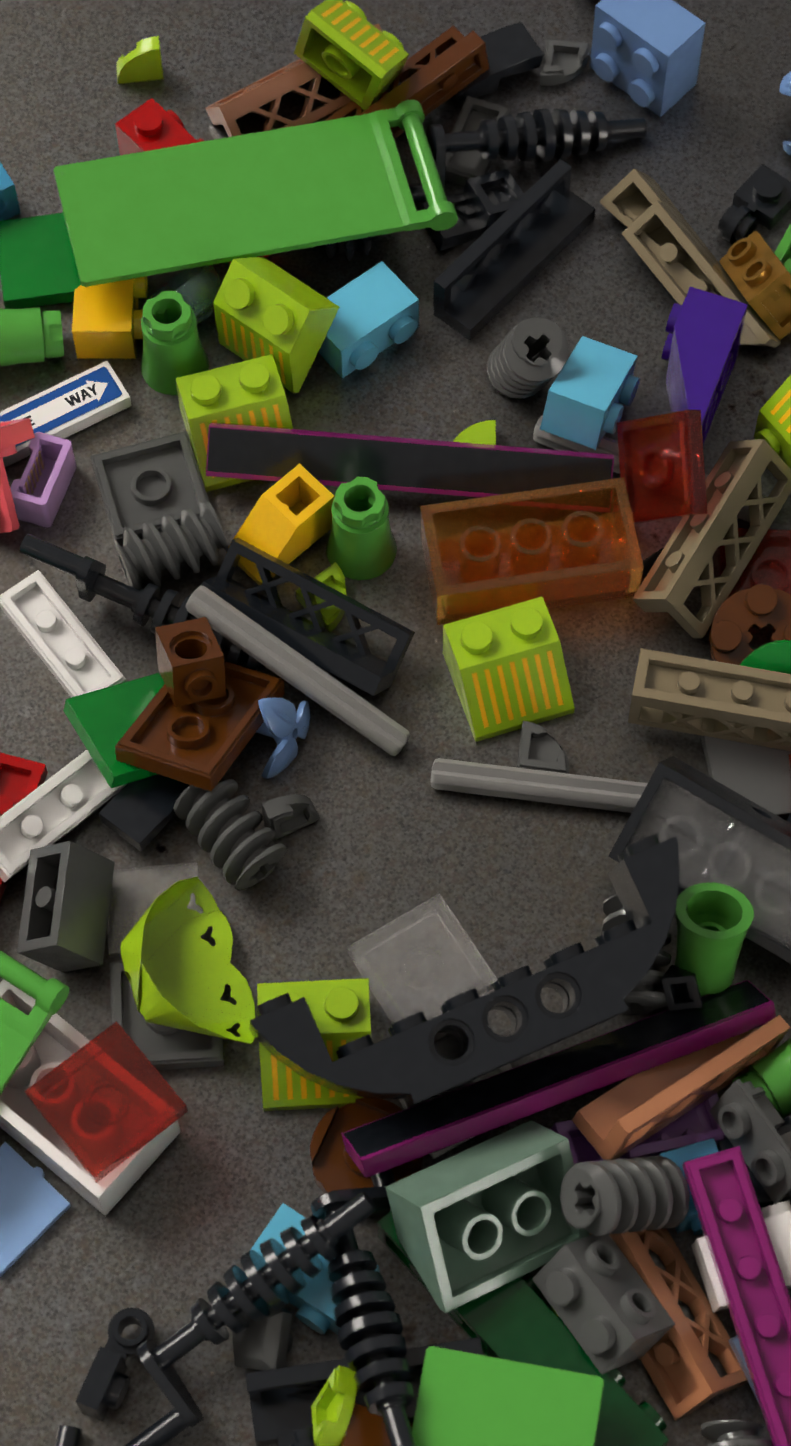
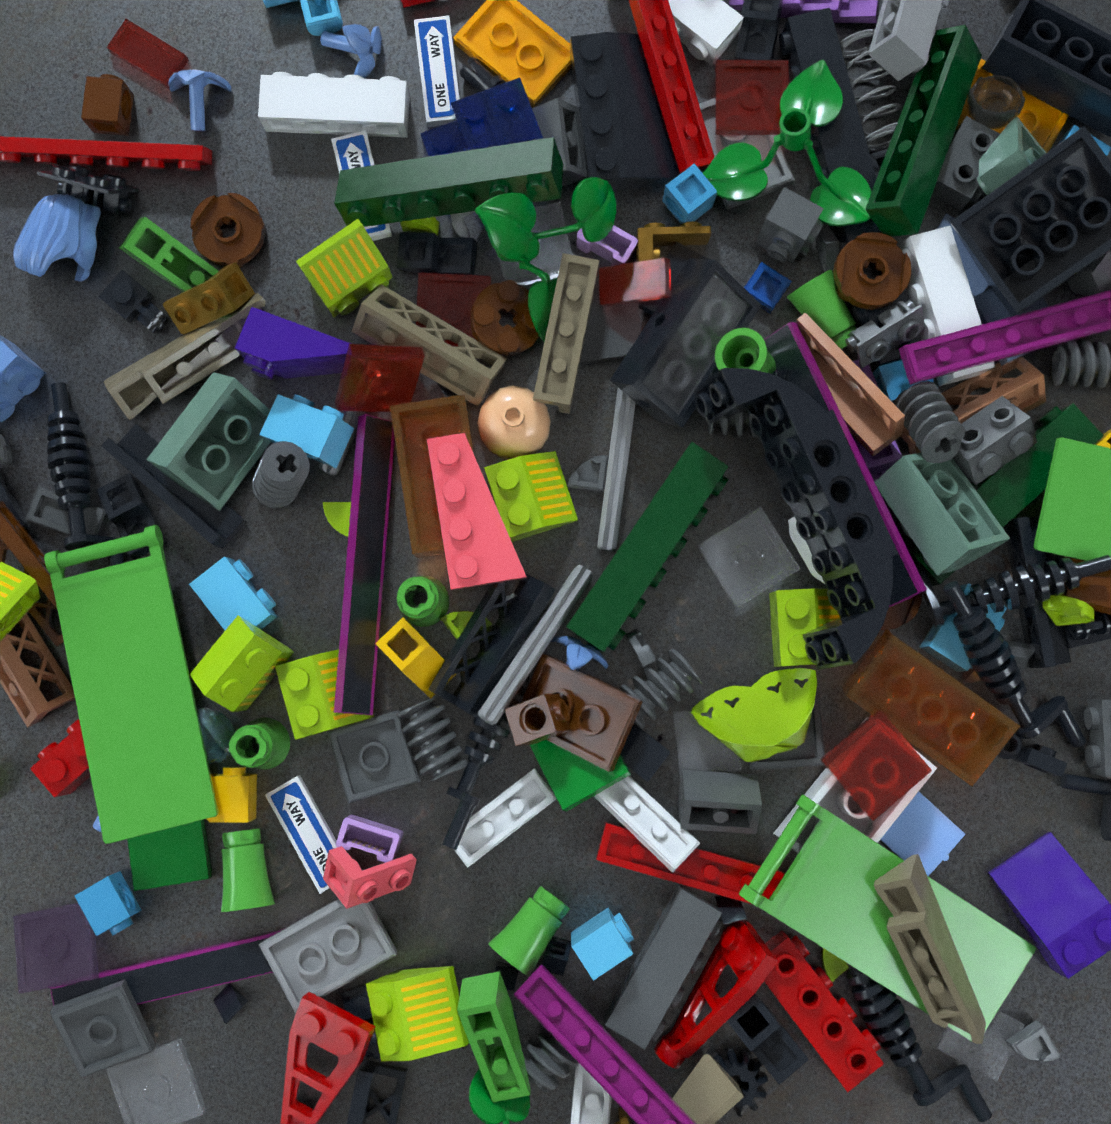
camera: 90 degrees left, 20 degrees up
none -> sand green slope [146,372,271,511]
none -> coral wing [427,433,527,590]
none -> light nougat cylinder [477,385,551,460]
none -> dark green brick [566,442,729,653]
none -> clear orange brick [842,629,1020,787]

